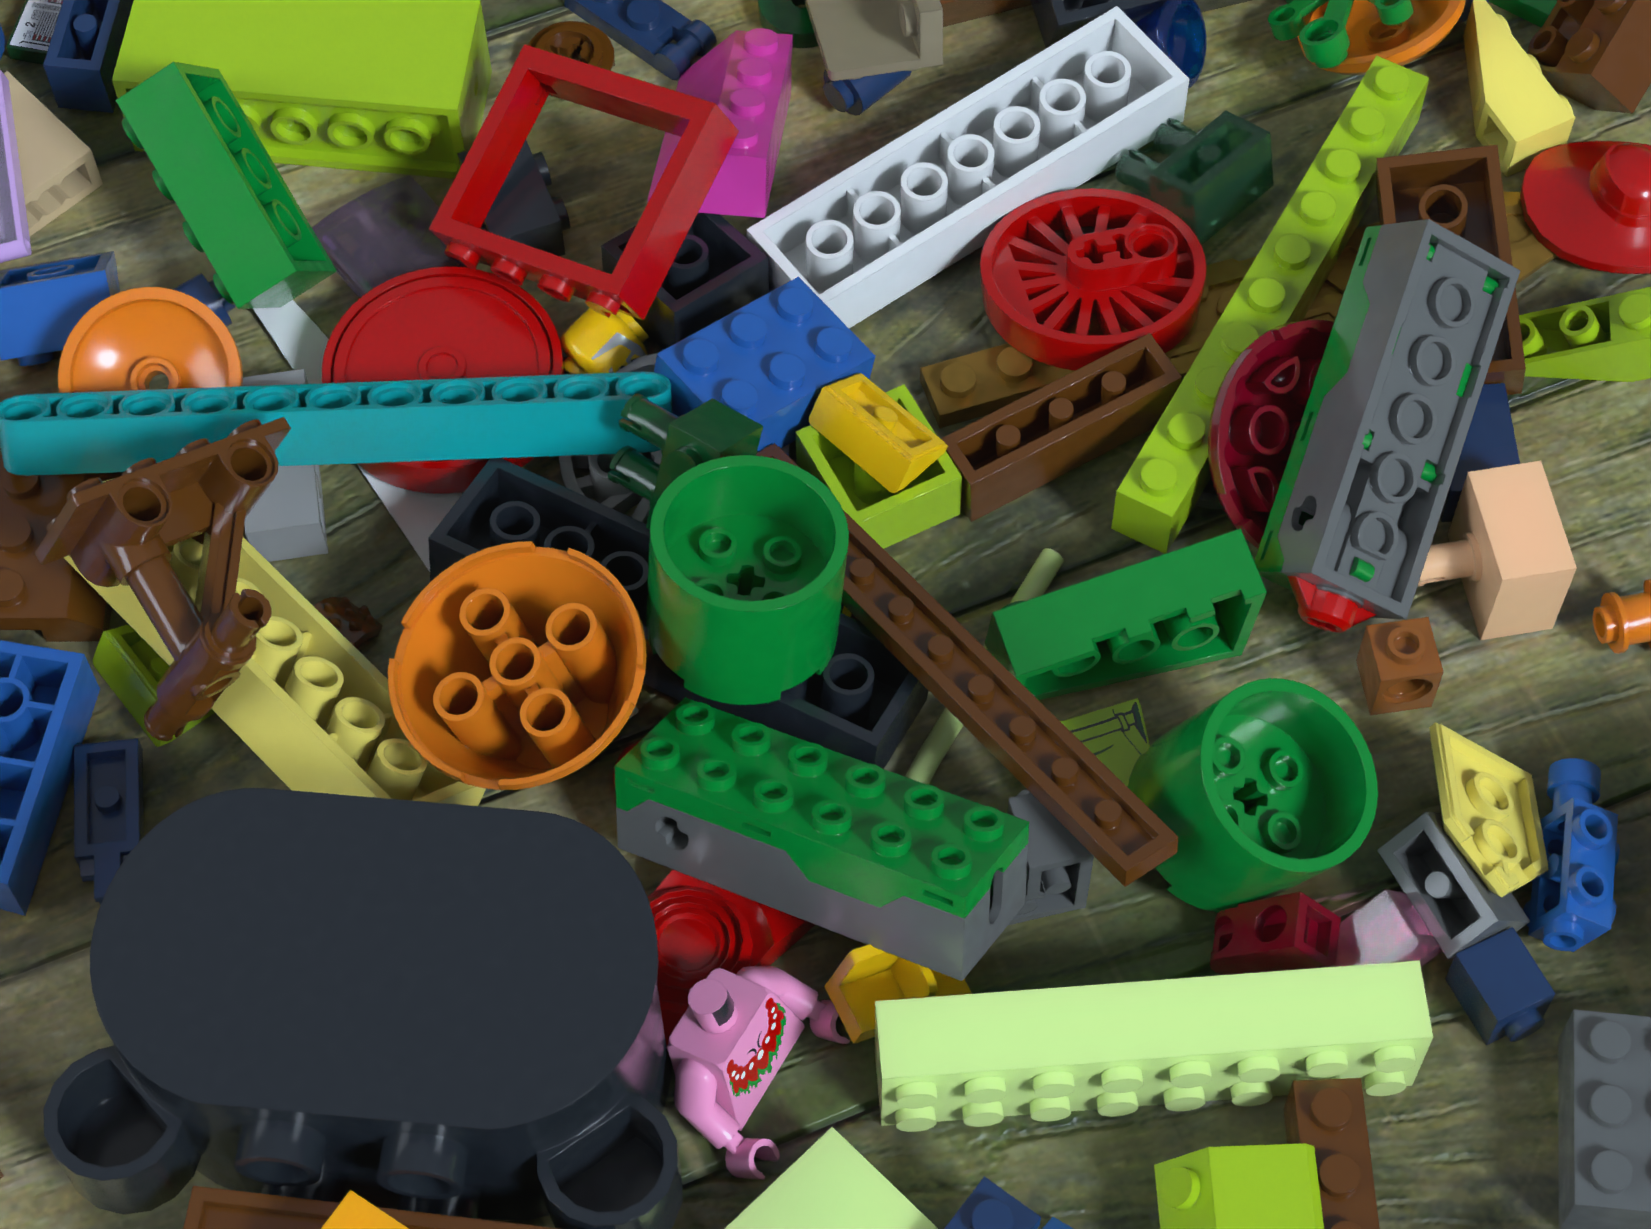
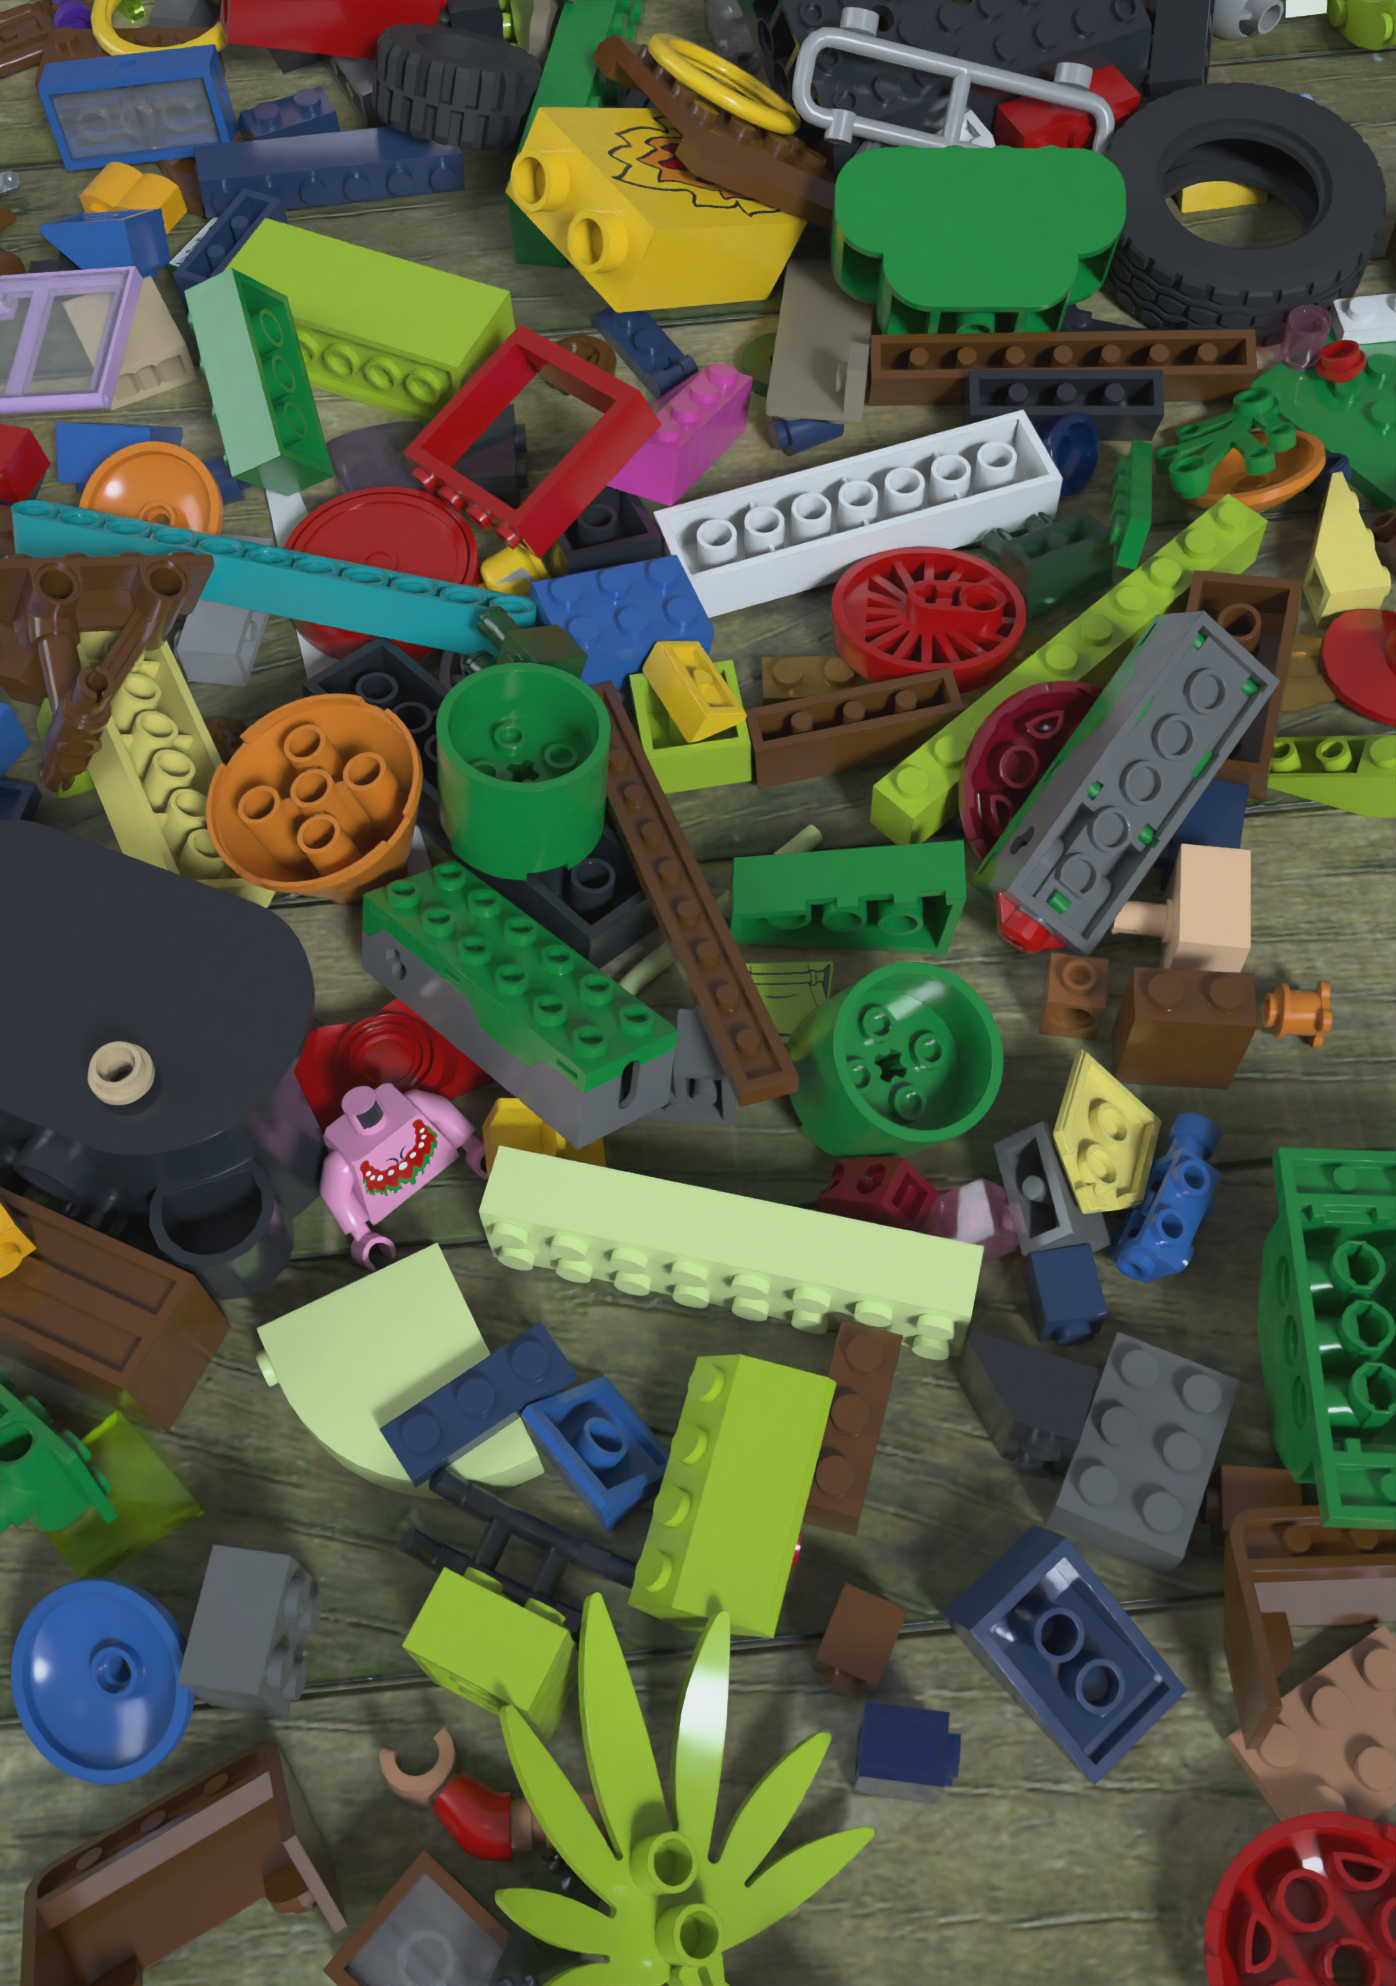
camera: 20 degrees right, 0 degrees up
none -> tan plate [88,1041,155,1105]
none -> black slope [957,1329,1098,1478]
none -> green plate [1109,439,1152,570]
none -> reddish brown brick [1111,967,1258,1090]

